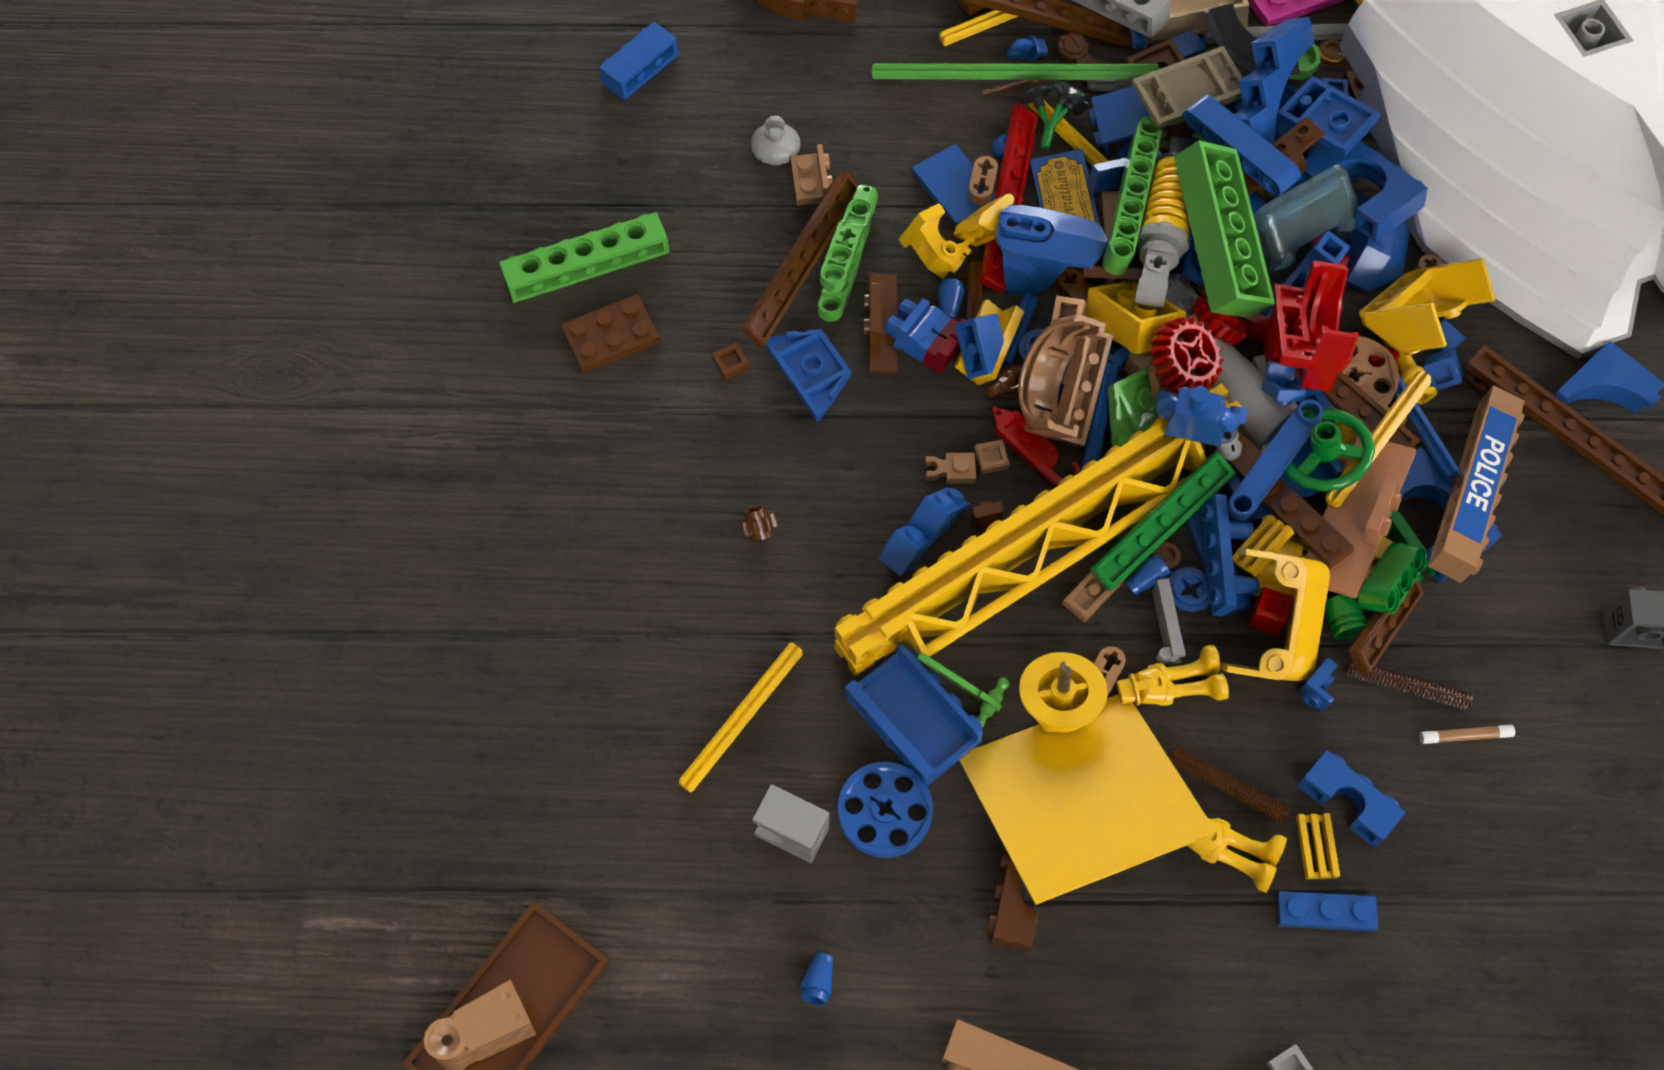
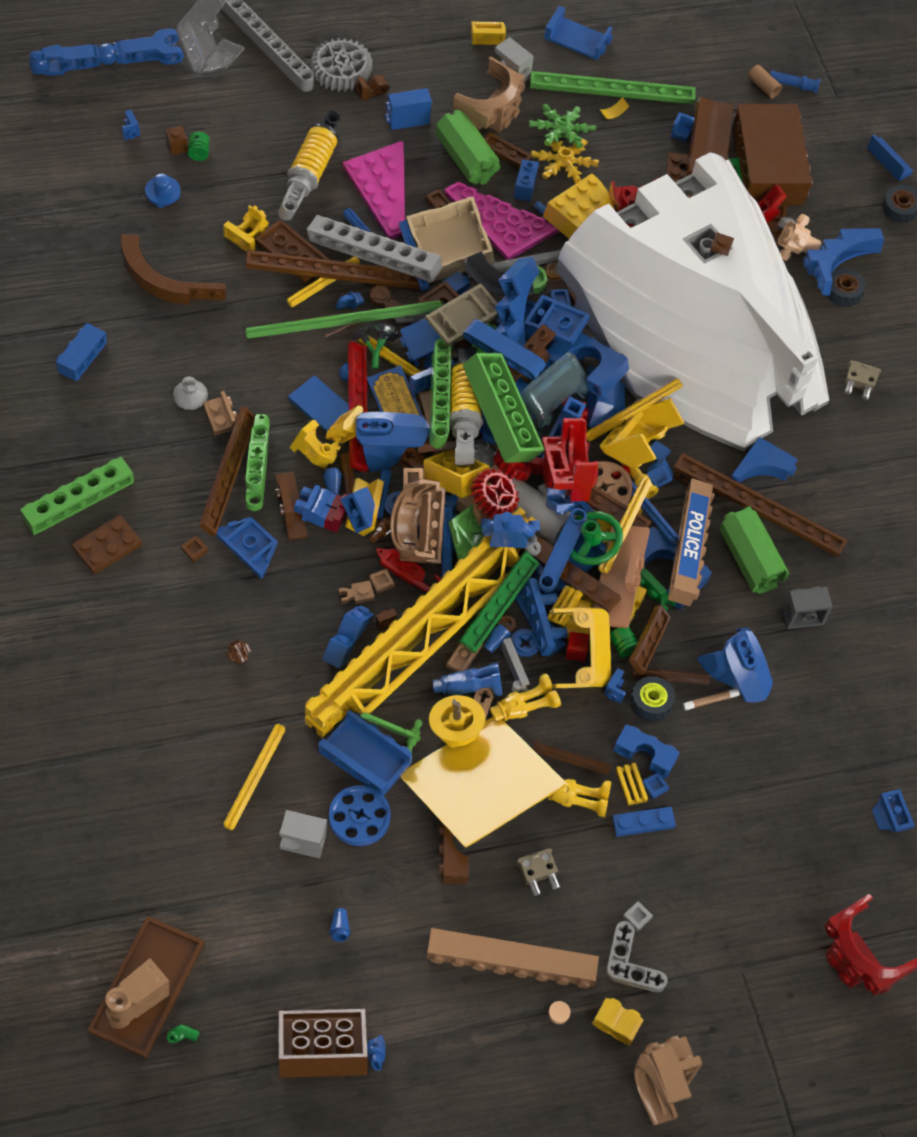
camera: 20 degrees left, 5 degrees down
medium nougat beam [968,156,998,205] -> none
green beam [1358,543,1427,614] -> none
none -> blue piece [433,663,503,696]
none -> dark tan piece [516,849,560,896]
none -> yellow axle [586,378,683,442]
none -> black wheel [630,676,675,722]
none -> blue tile [642,772,669,800]
none -> blue piece [697,628,773,702]
none -> reddish brown plate [710,232,734,256]
none -> bright green brick [719,506,789,594]

